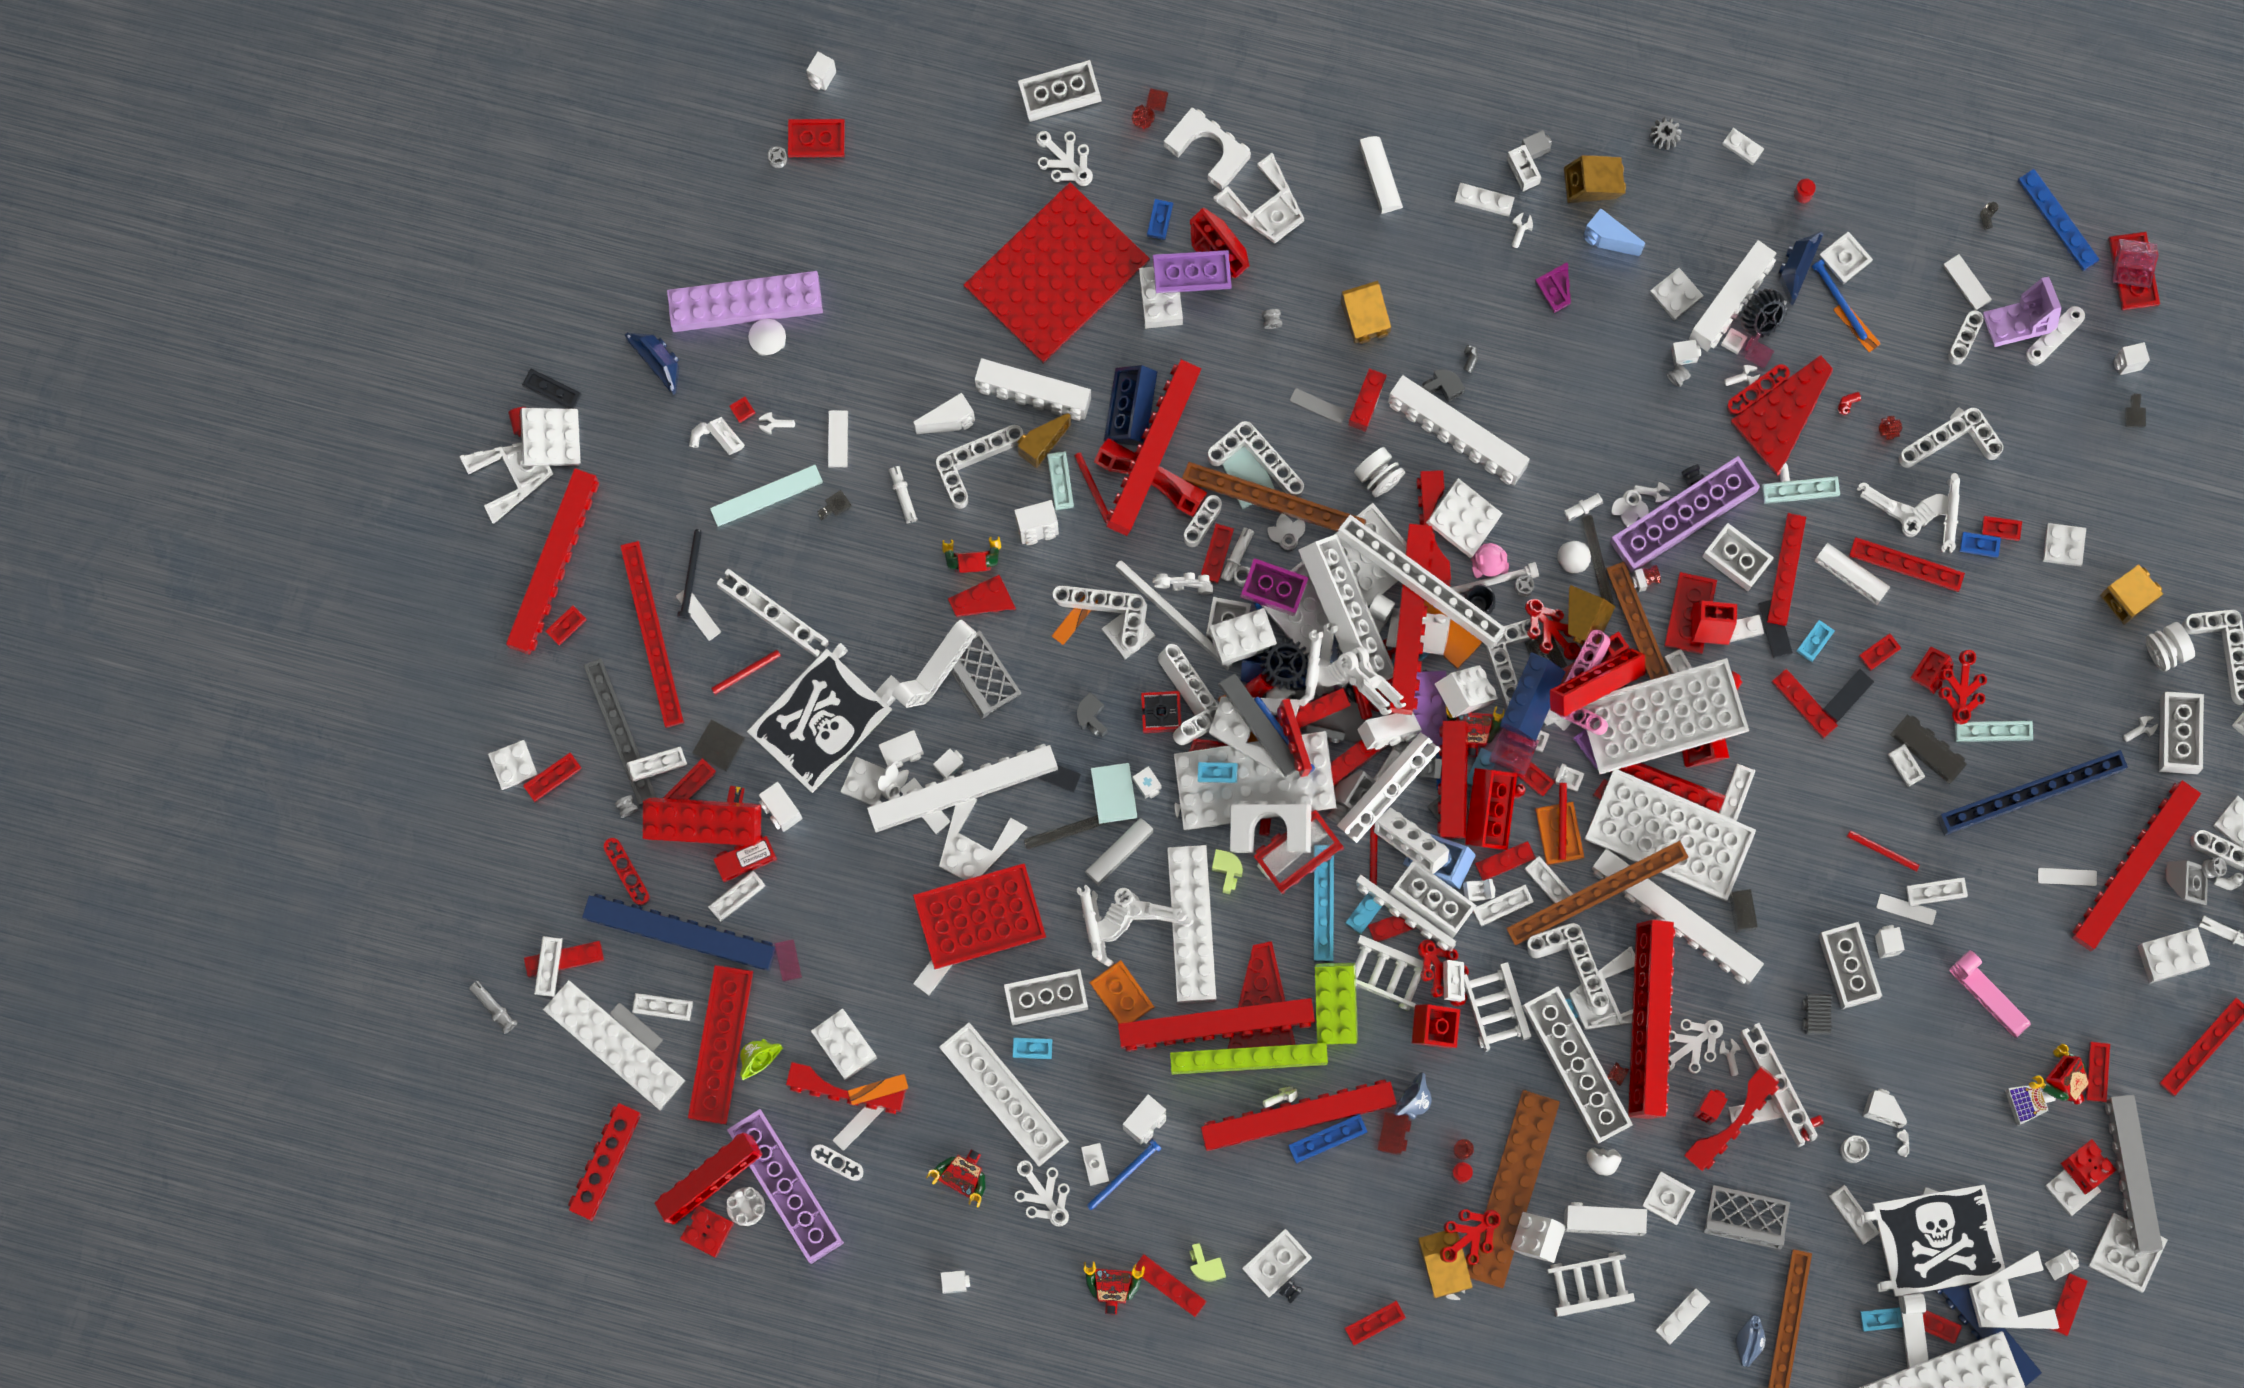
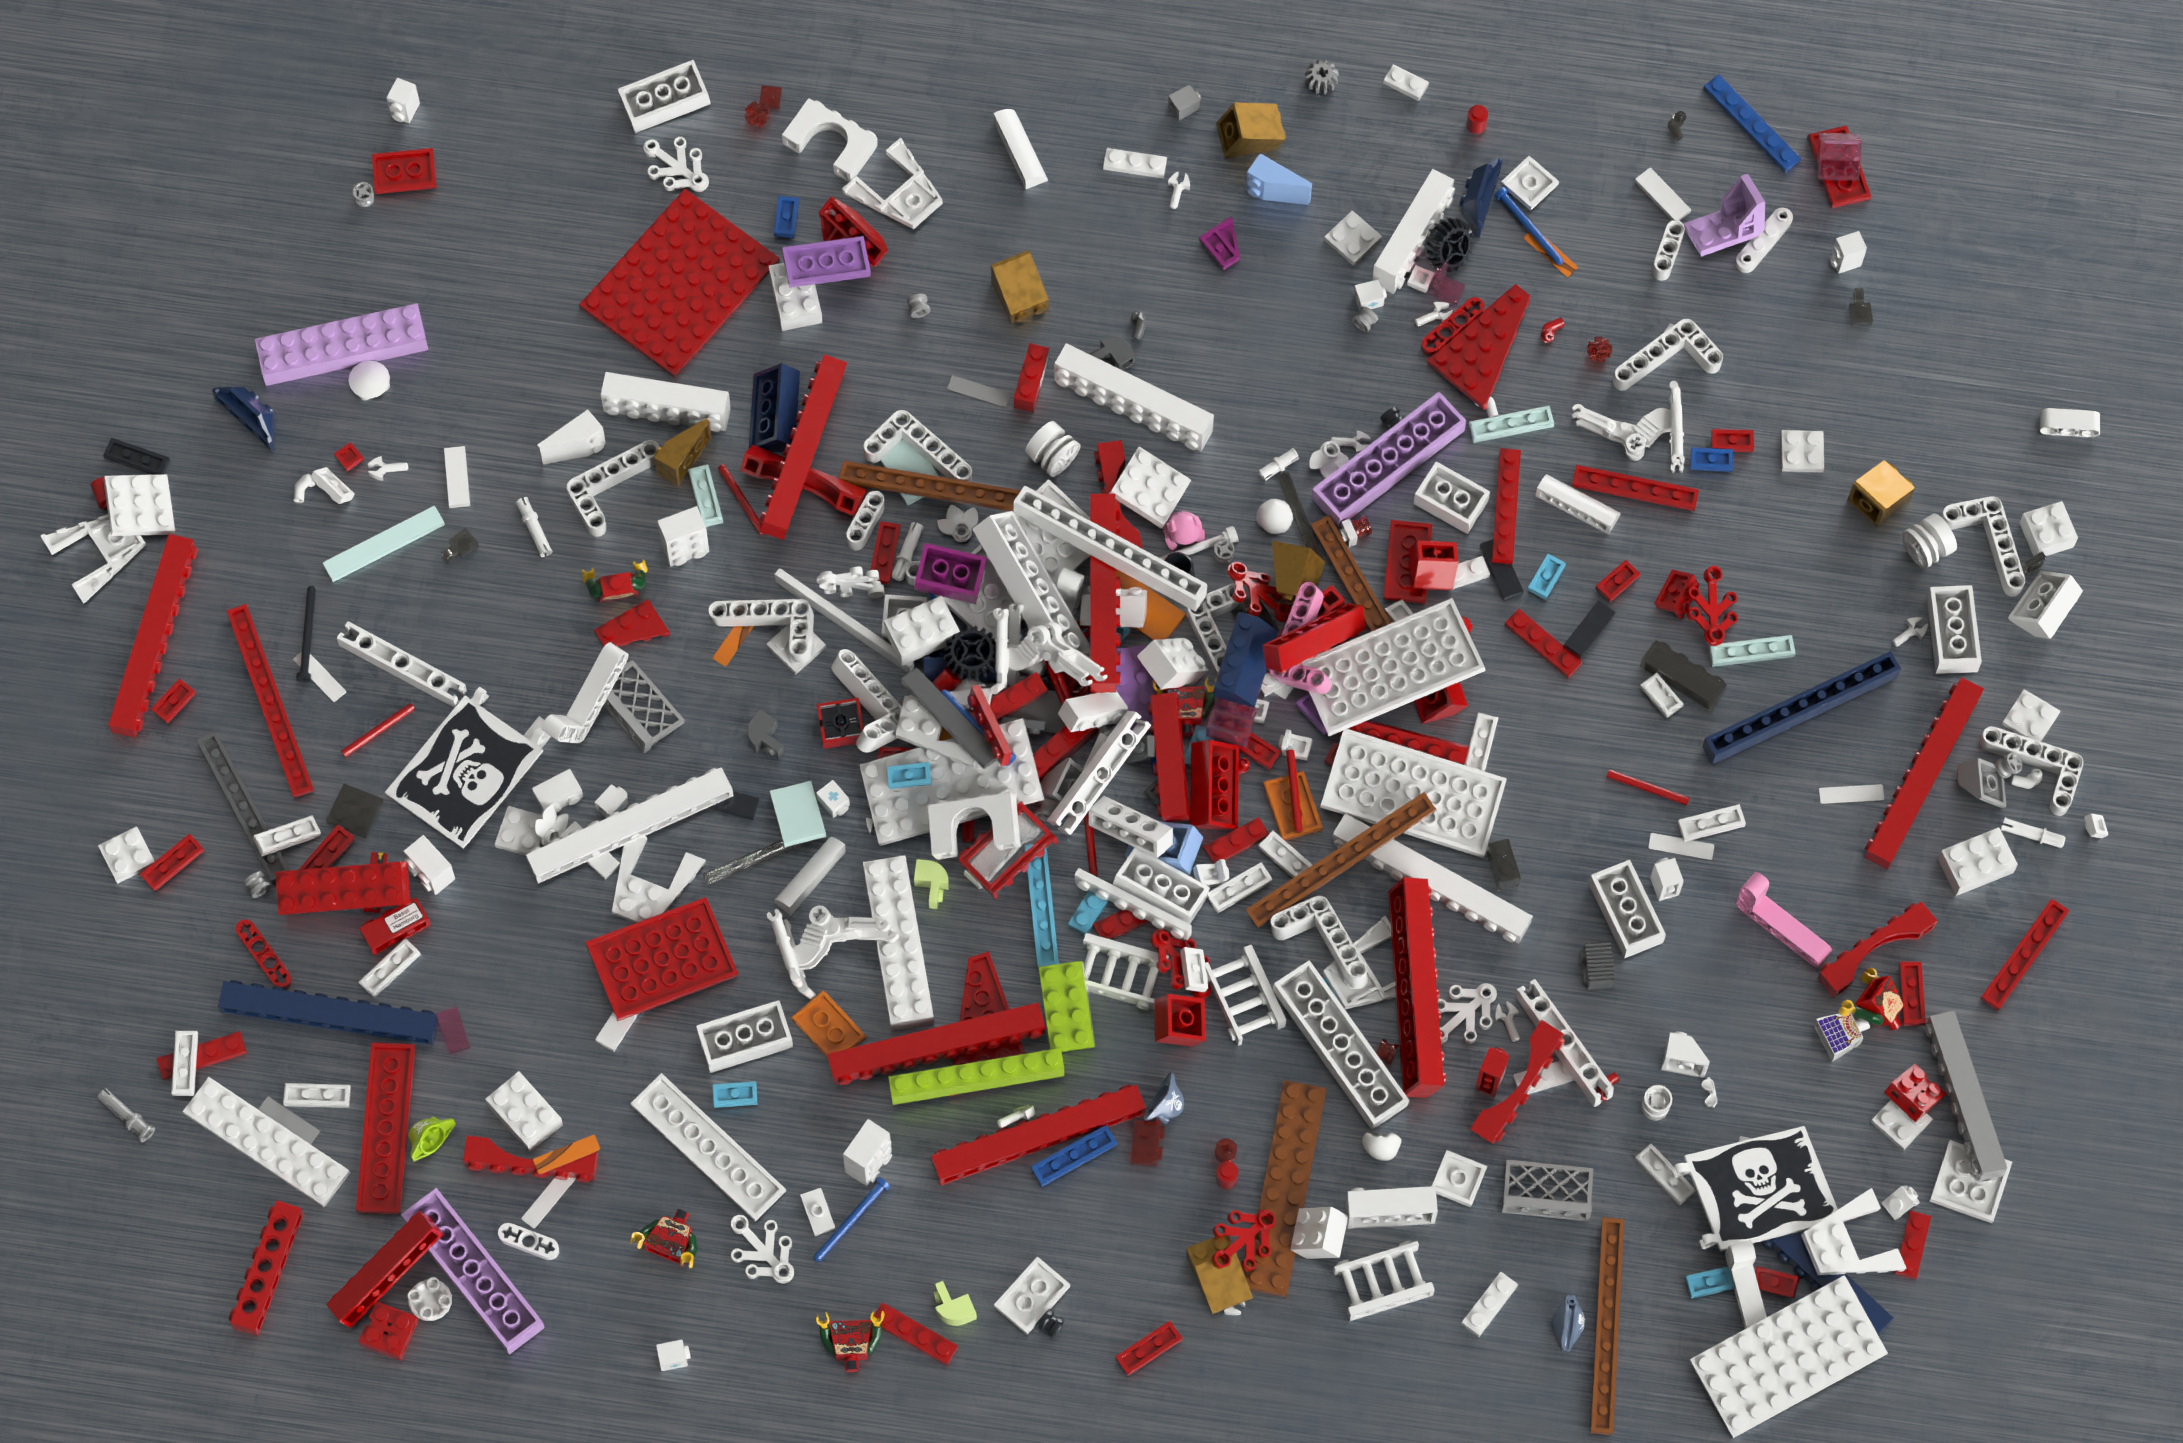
camera: 10 degrees left, 10 degrees down
white brick [1506,145,1541,191] -> none
none -> red arch [1817,901,1937,999]

